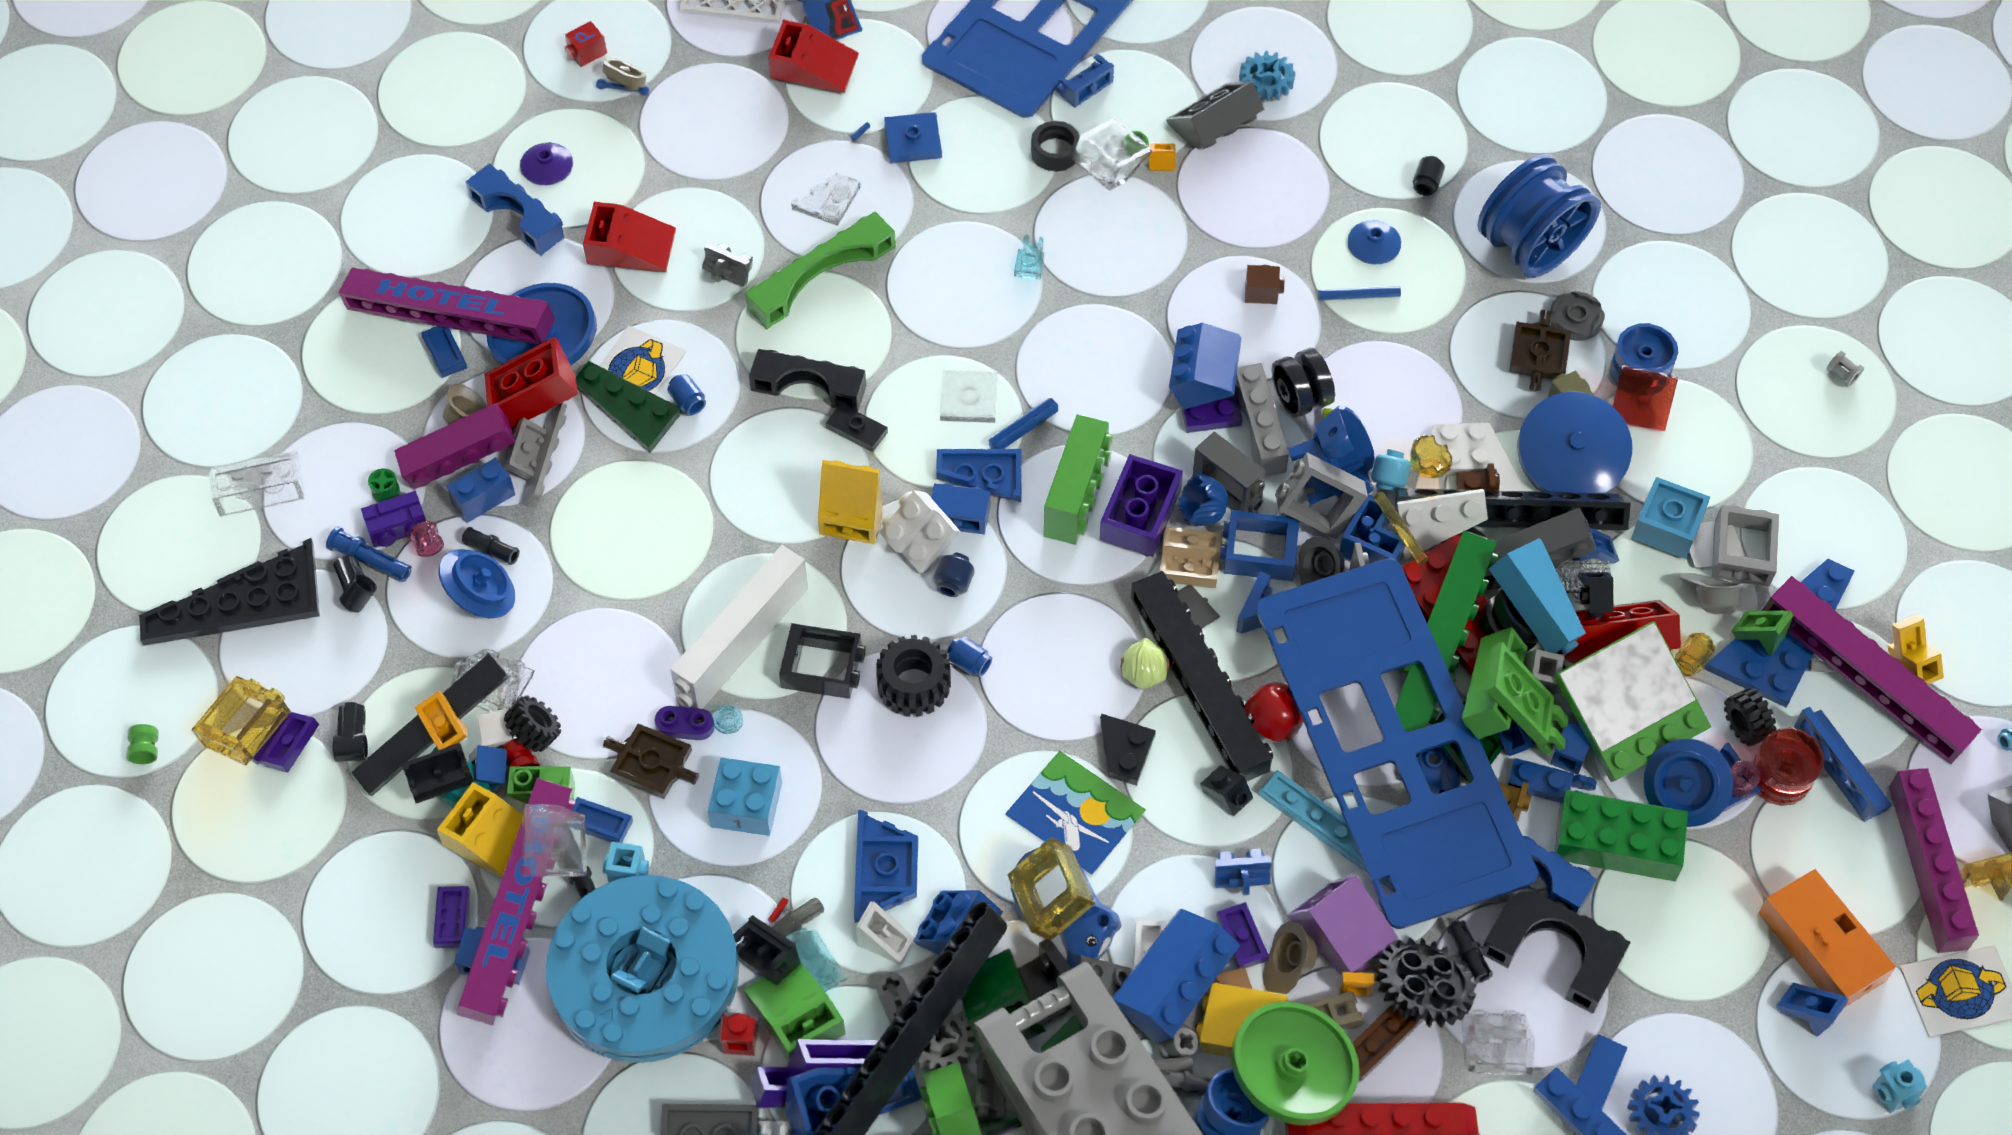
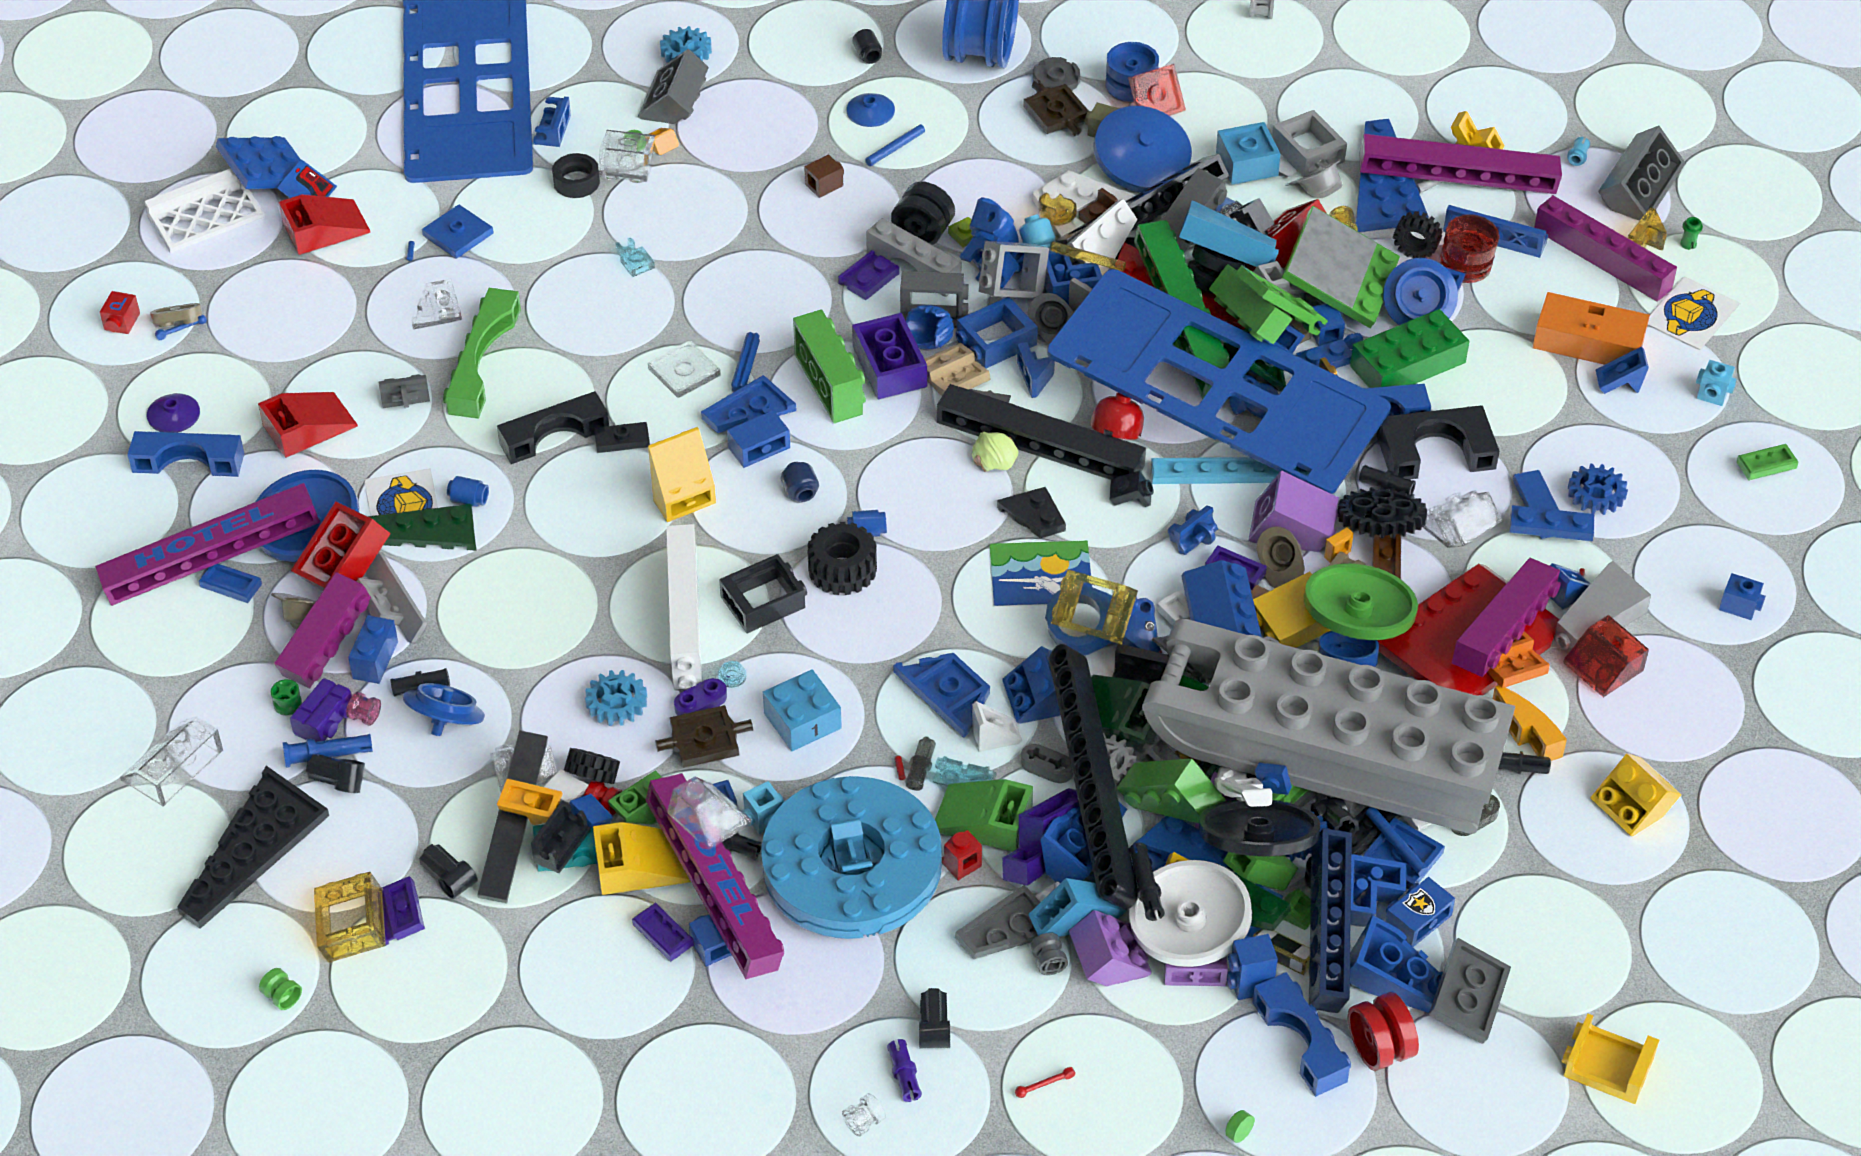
camera: 40 degrees left, 10 degrees down
black hinge [734,915,801,986] -> none
white plate [879,490,960,573] -> none
blue slope [1169,322,1242,410] -> none
bright green slope [1731,611,1793,656] -> none
clear pink wheel [1731,760,1761,798] -> none
none -> dark azure gear [585,670,648,726]

